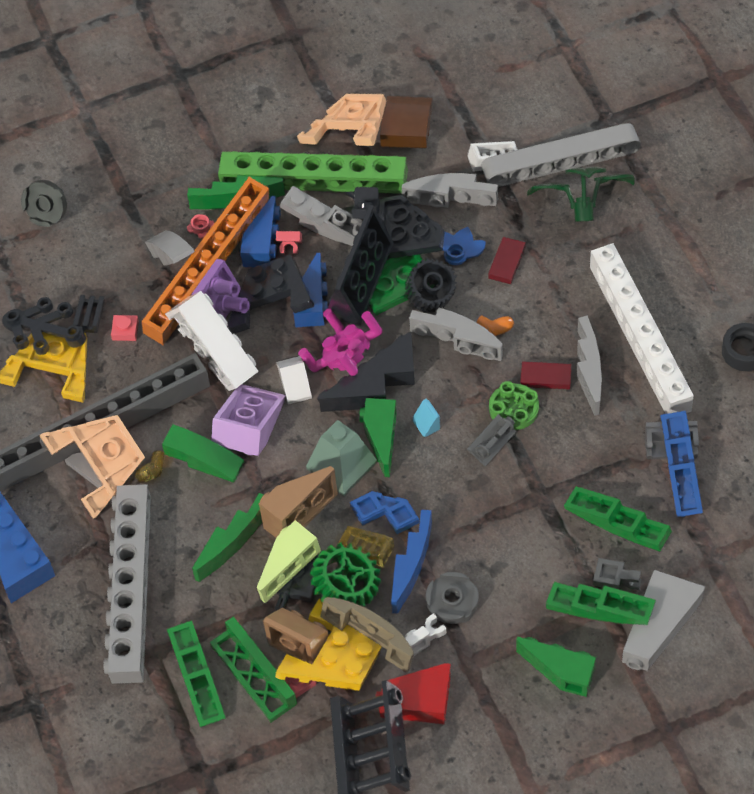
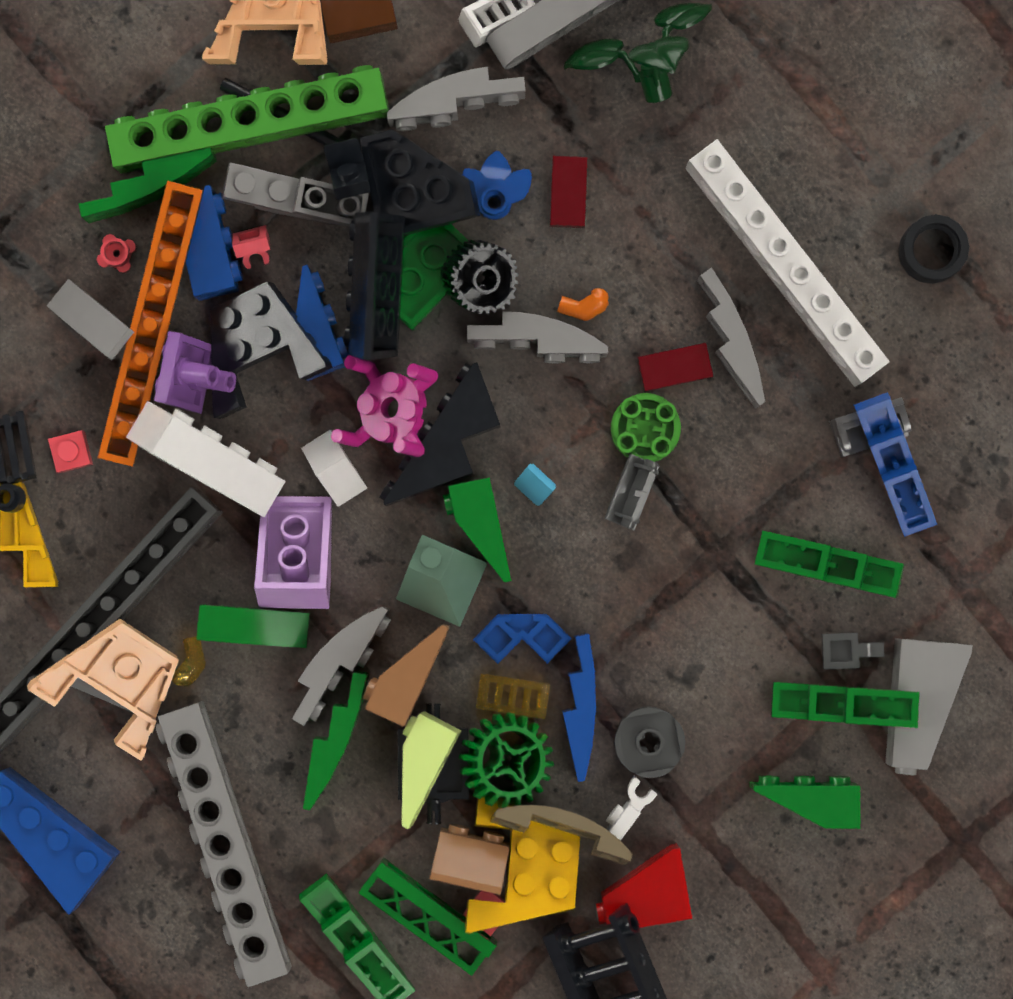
camera: 20 degrees left, 30 degrees up
none -> light grey slope [292,606,391,726]

